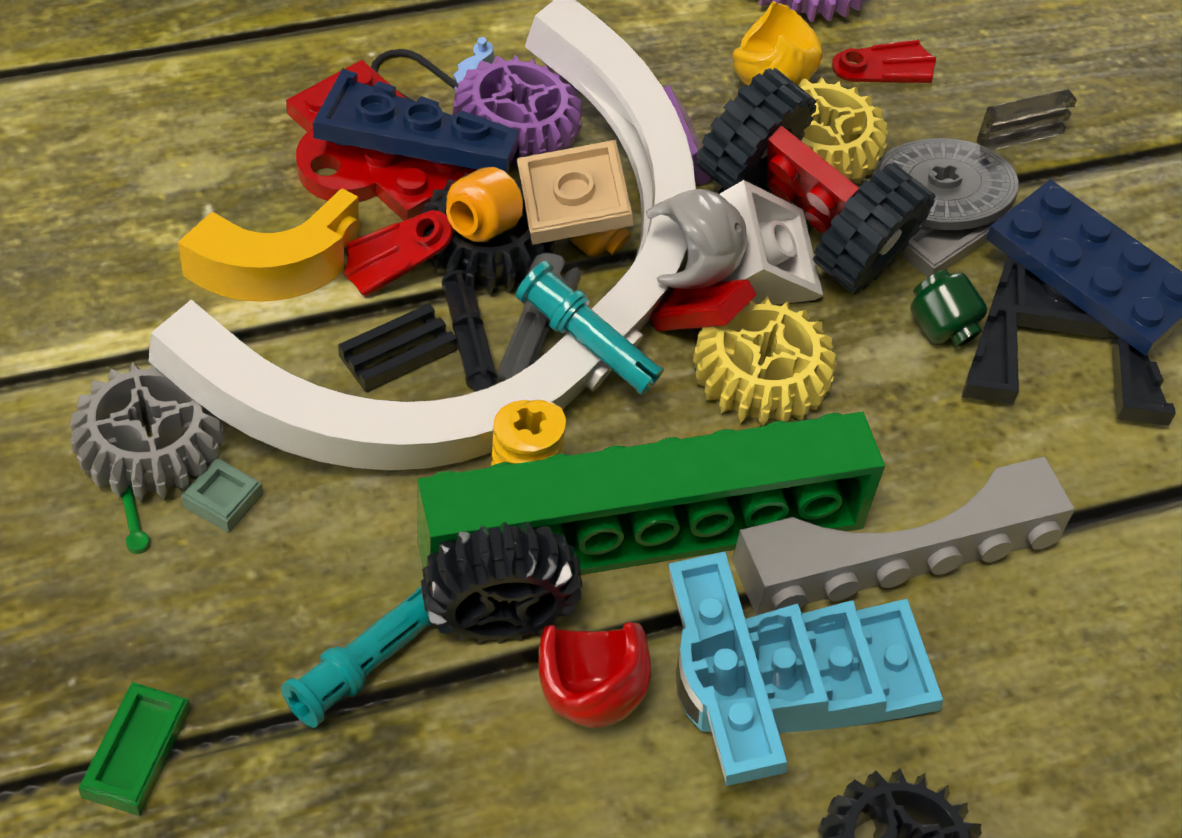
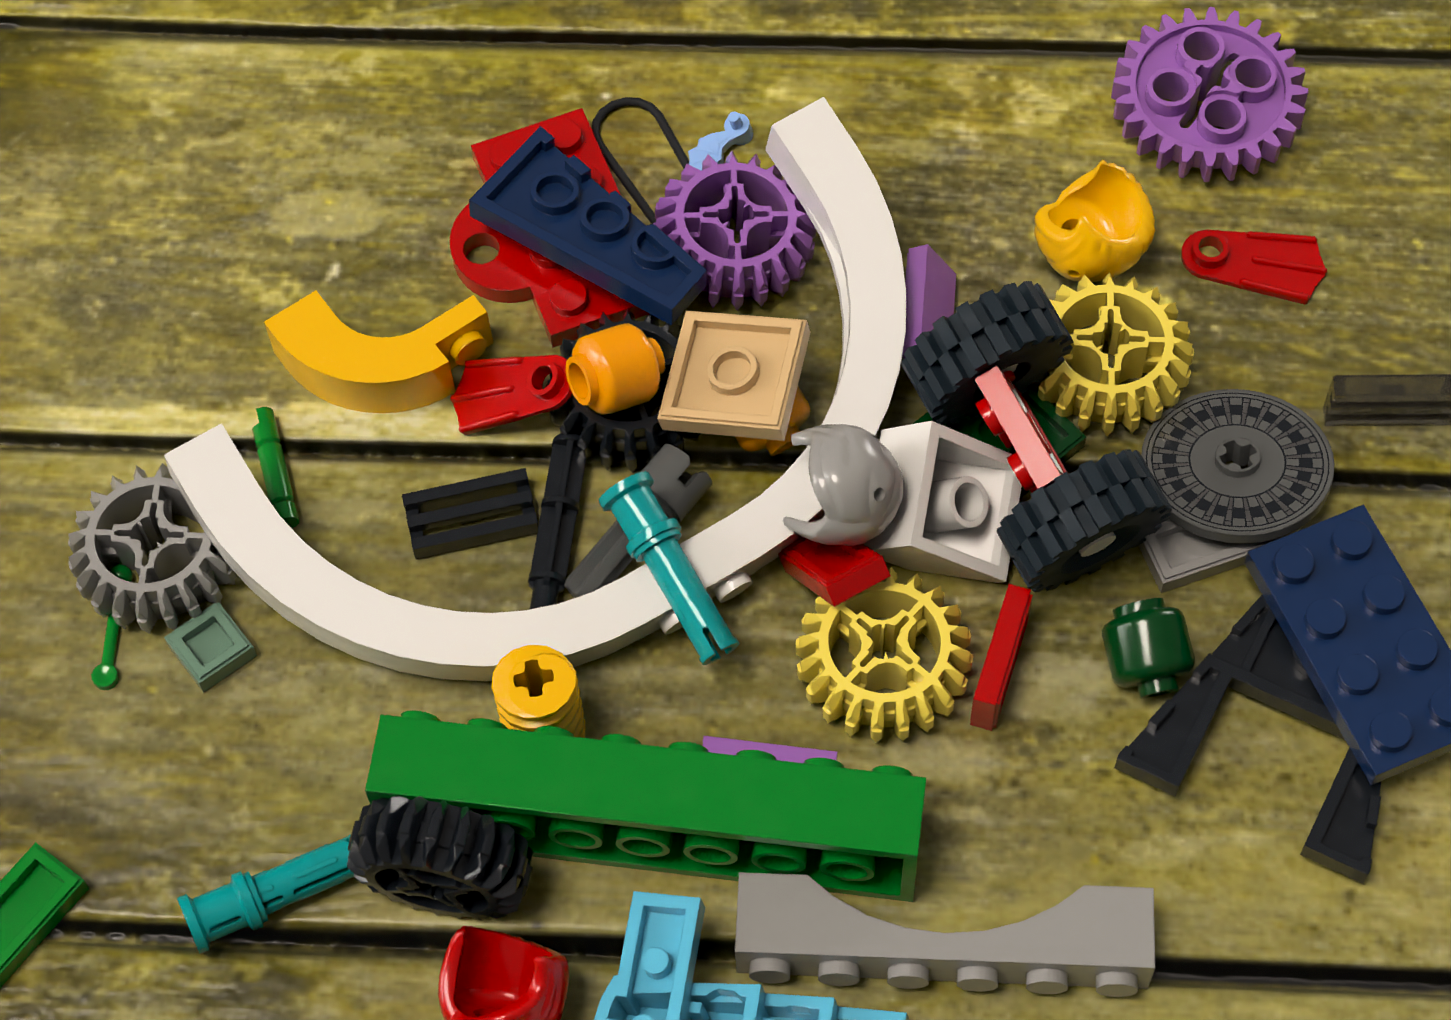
camera: 30 degrees right, 10 degrees up
none -> red tile [970,584,1033,731]

